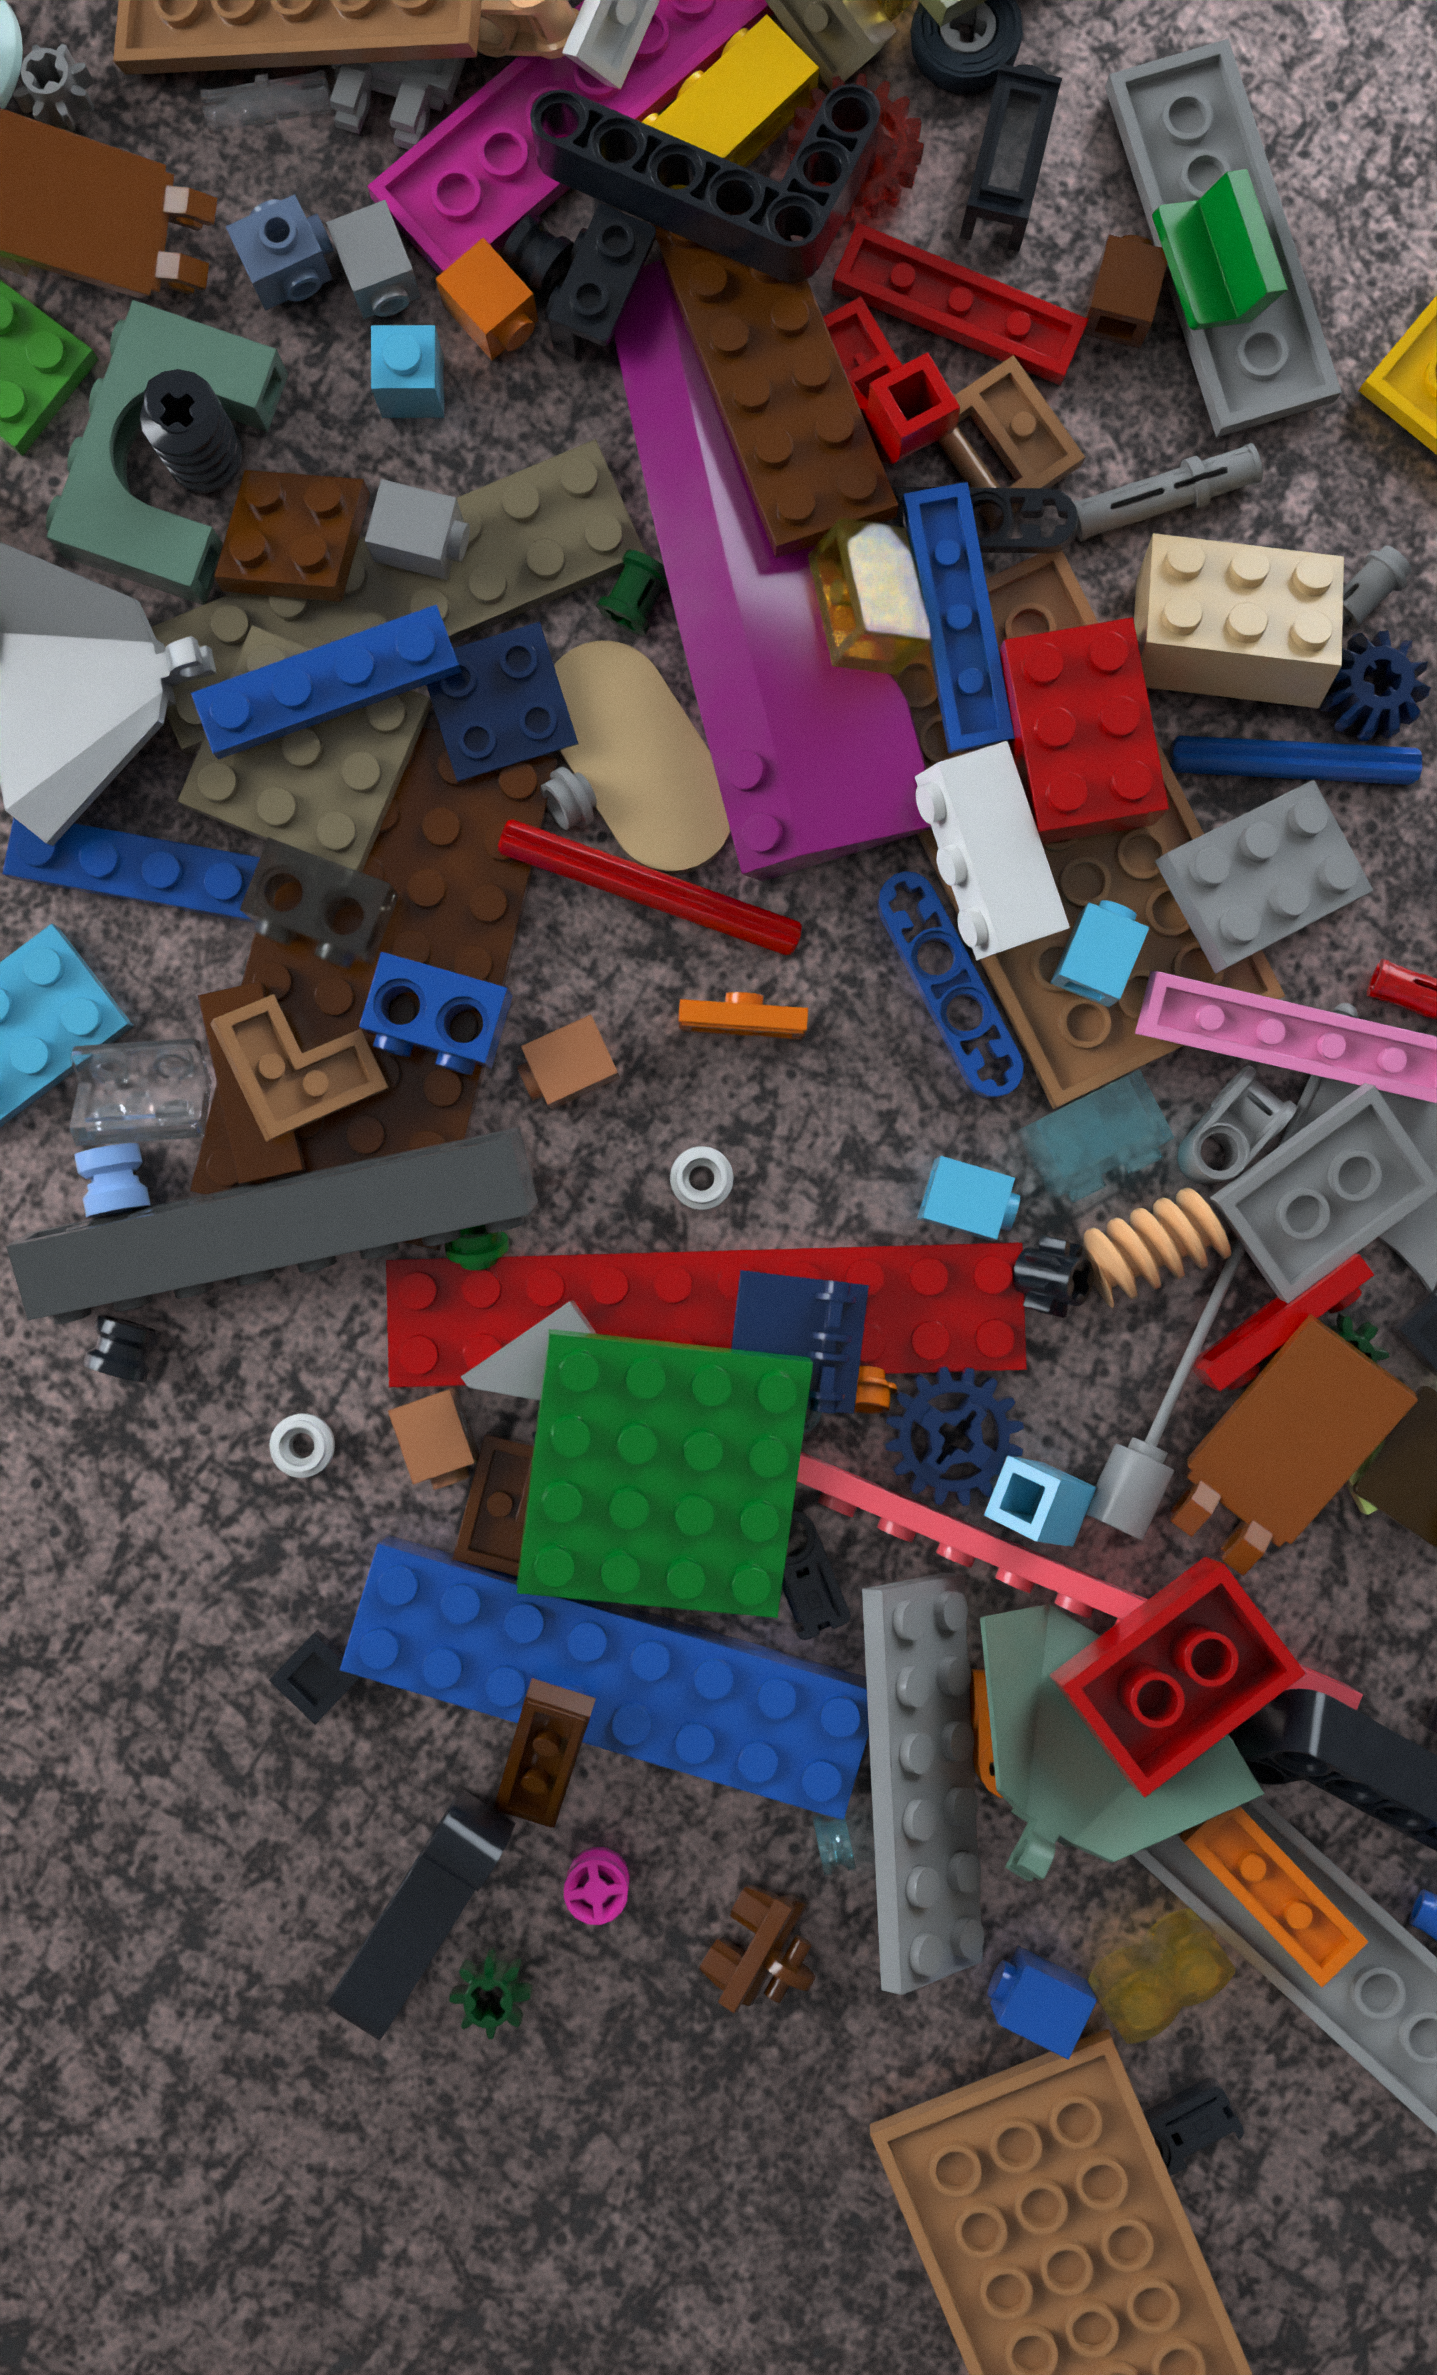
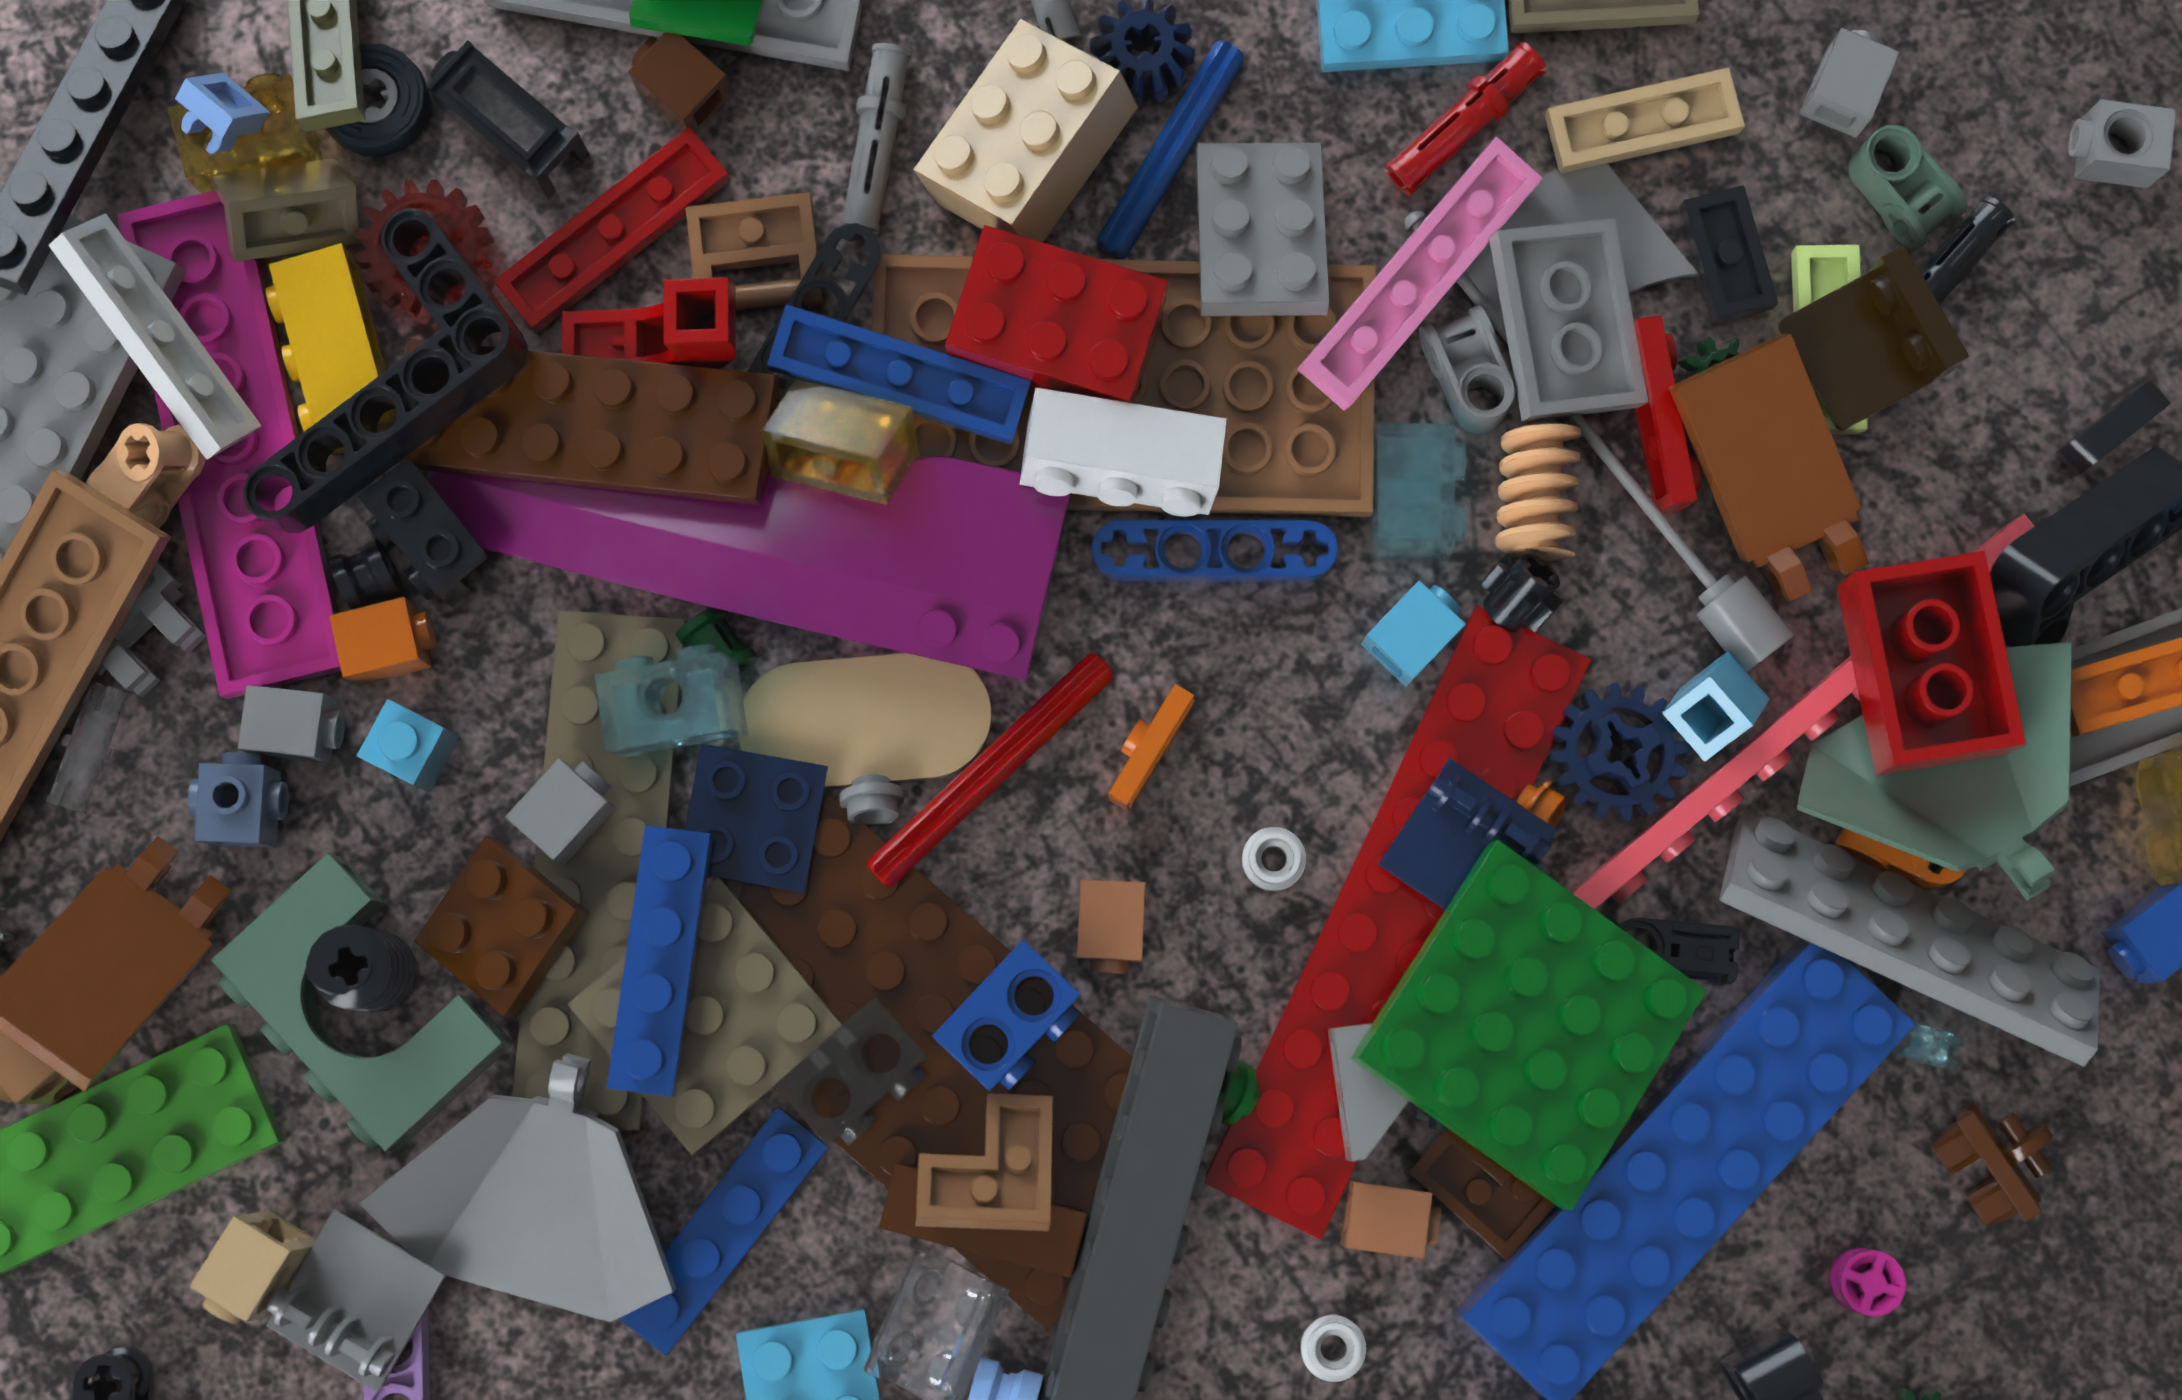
camera: 60 degrees left, 5 degrees down
reddish brown tile [493,1678,596,1828] -> none
medium azure brick [1050,900,1150,1008] -> none
none -> clear light blue brick [595,645,748,757]

